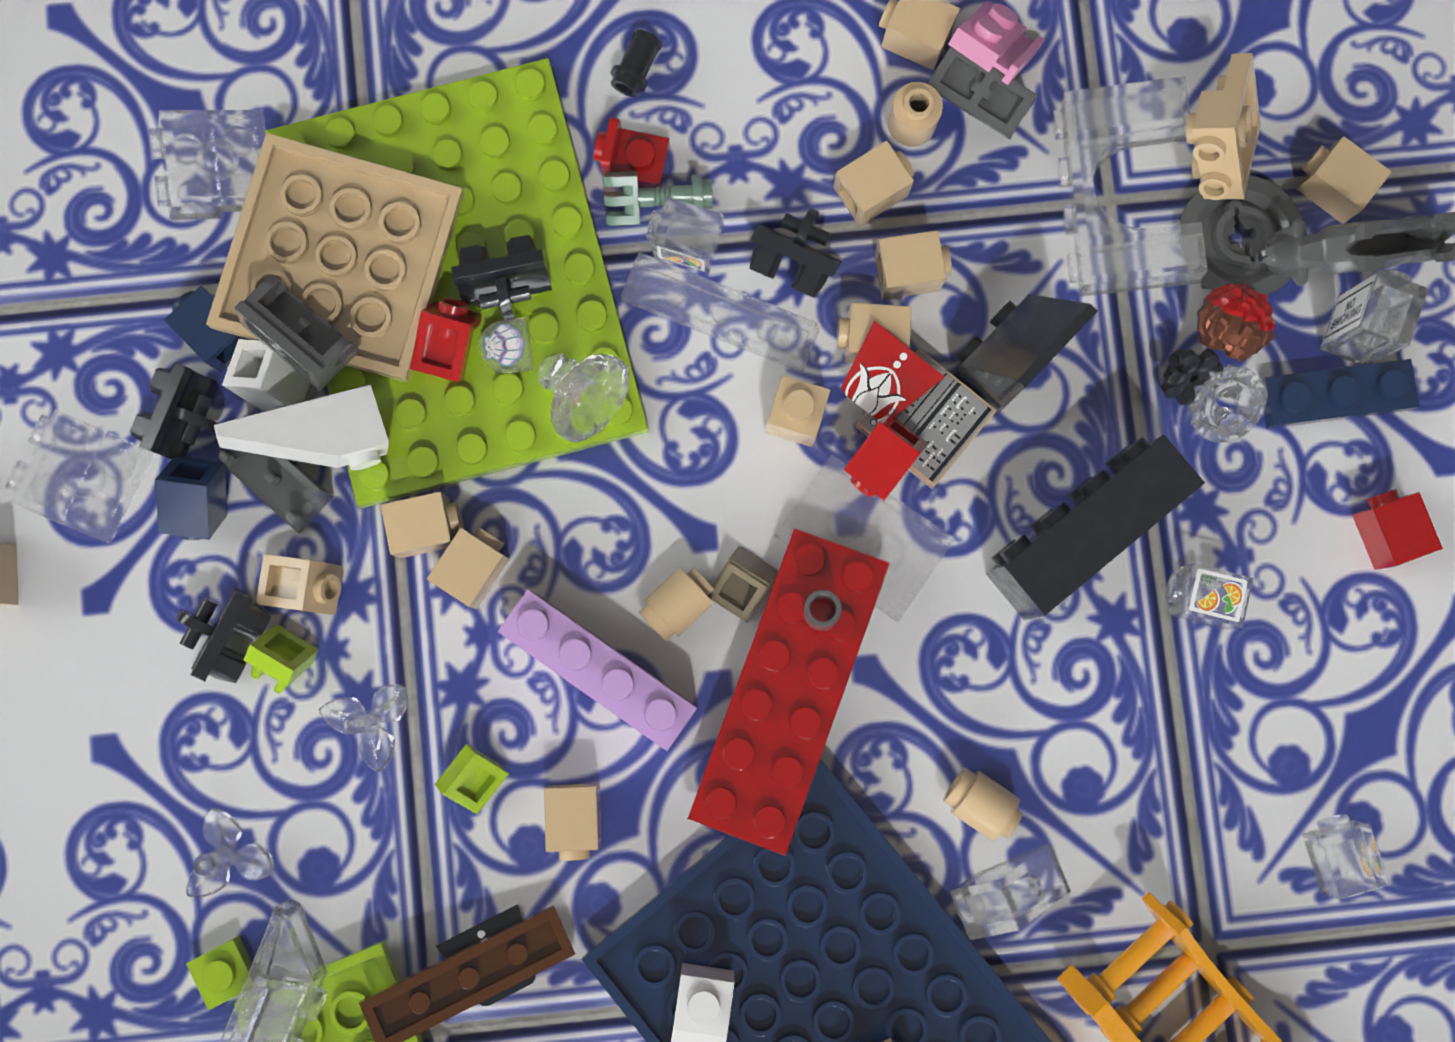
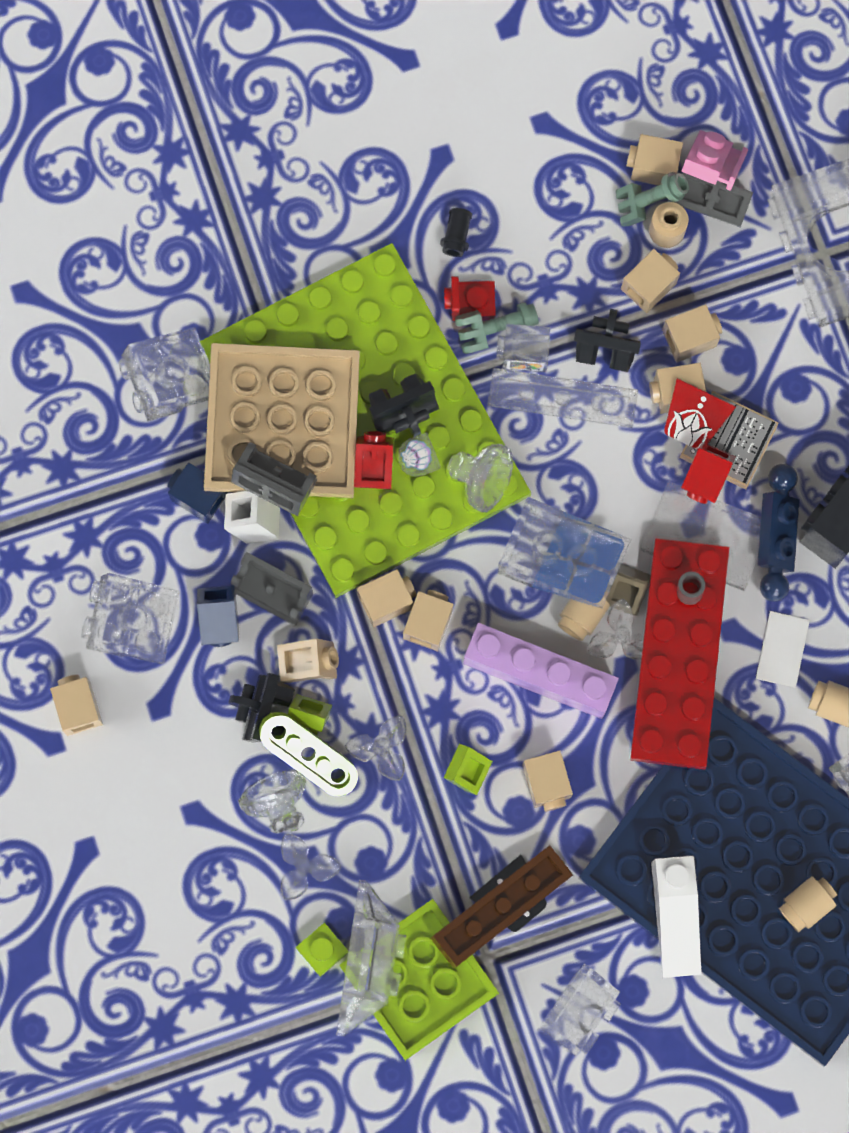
camera: 10 degrees left, 5 degrees down
black hips [130,363,219,460] -> none
white slope [214,385,389,471] -> none
tan brick [765,375,830,447] -> none
black slope [953,294,1098,415] -> none
none -> clear hair [238,769,306,834]
none -> plate [259,712,358,796]
none -> clear slope [498,497,632,609]
none -> clear plant [588,599,644,660]
none -> sand green hinge [615,172,689,227]
none -> white sticker [756,611,810,688]
none -> dark blue plate [757,464,800,602]

